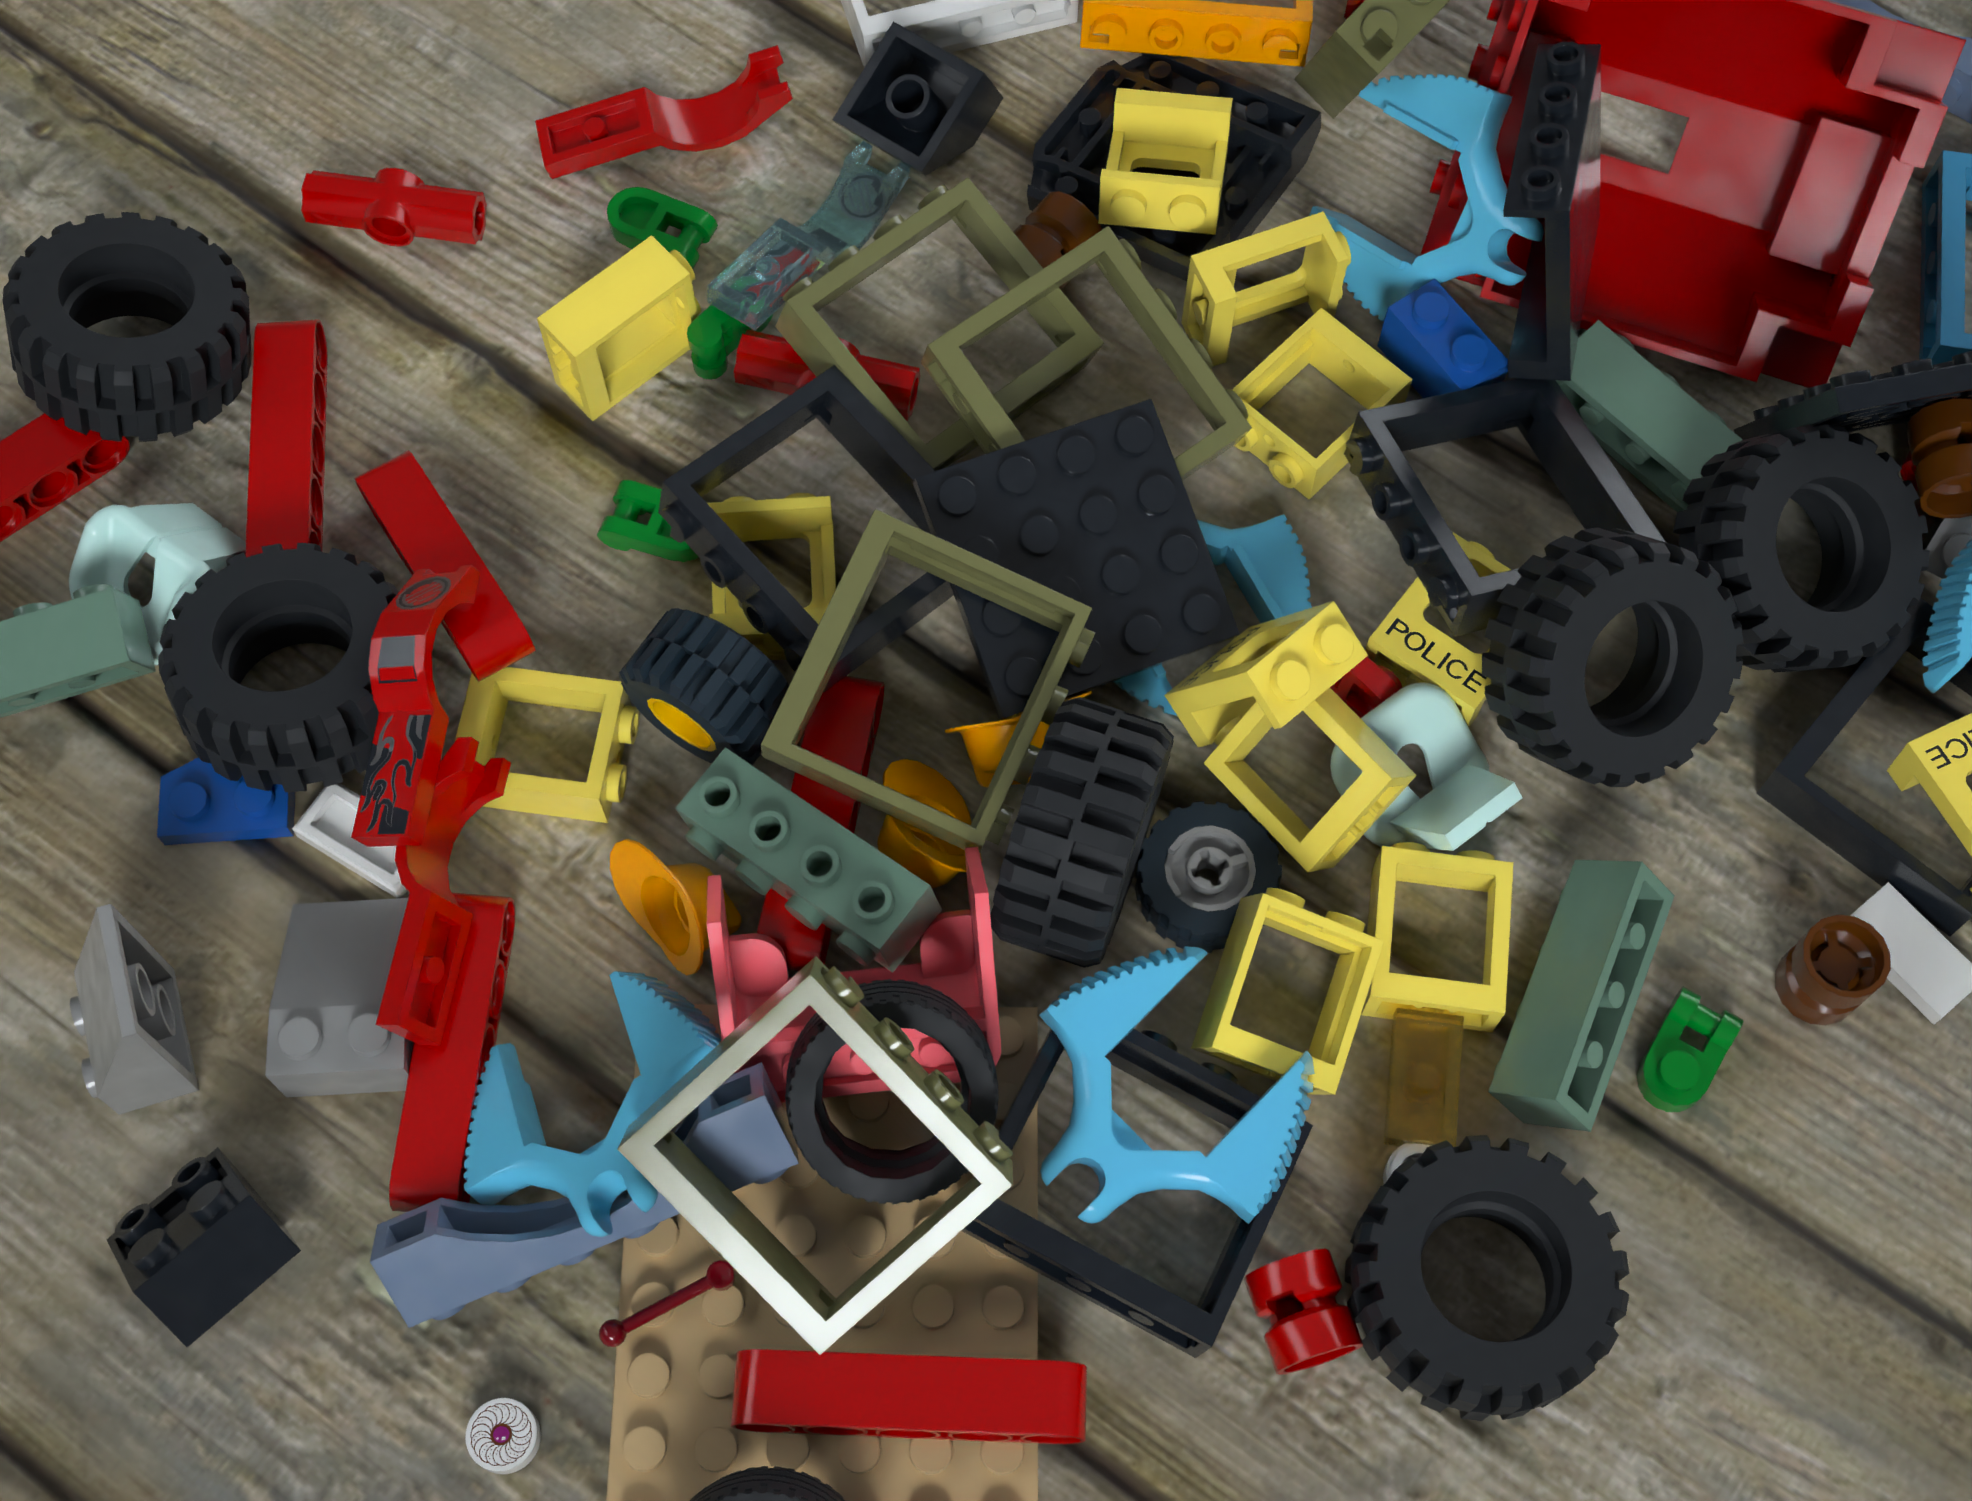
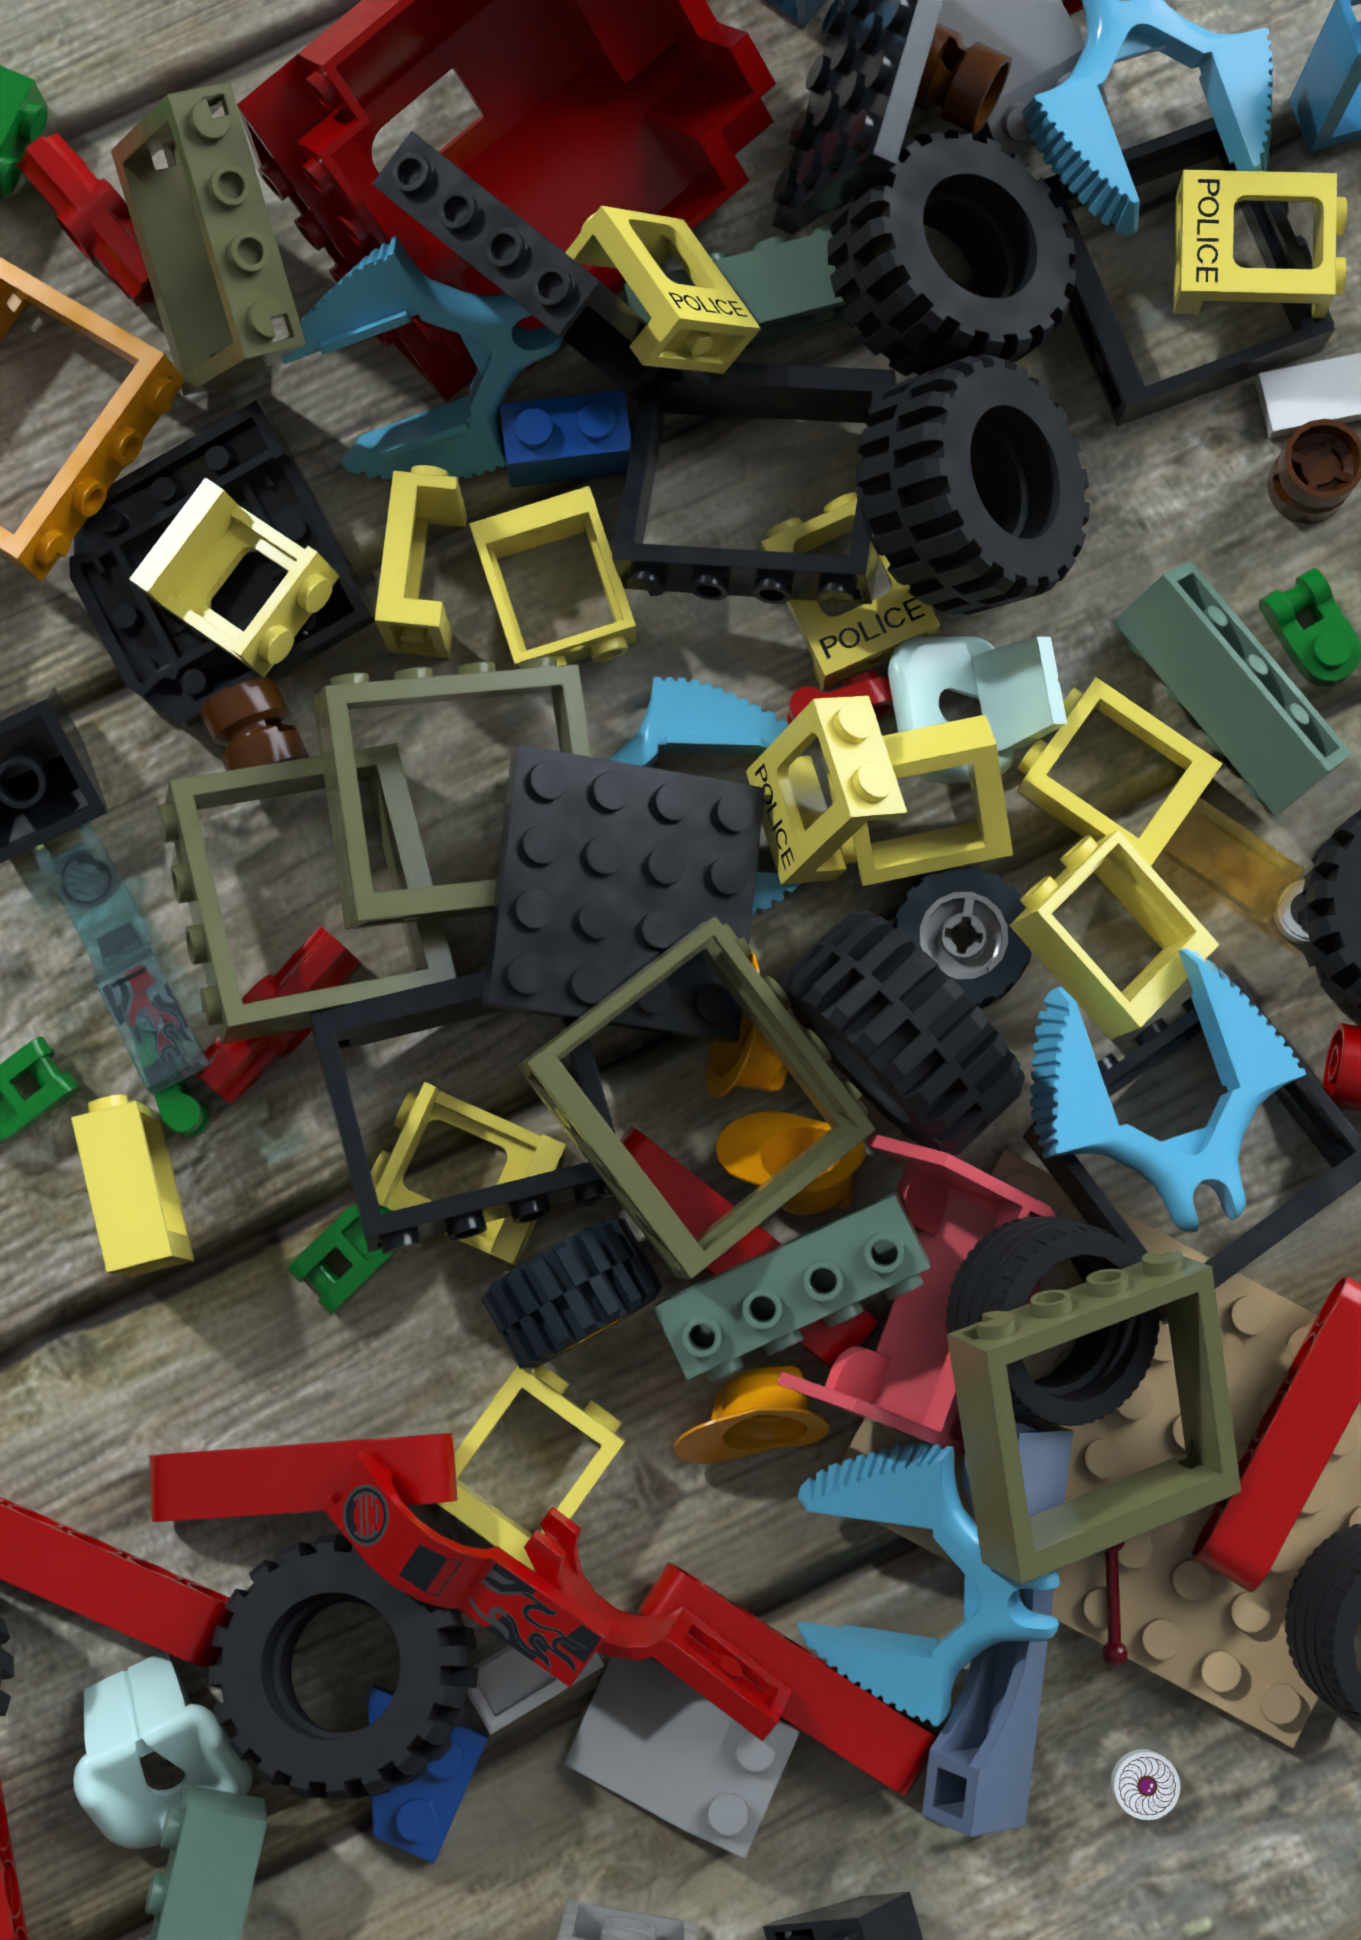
camera: 60 degrees left, 15 degrees up
none -> light yellow window [565,206,761,374]

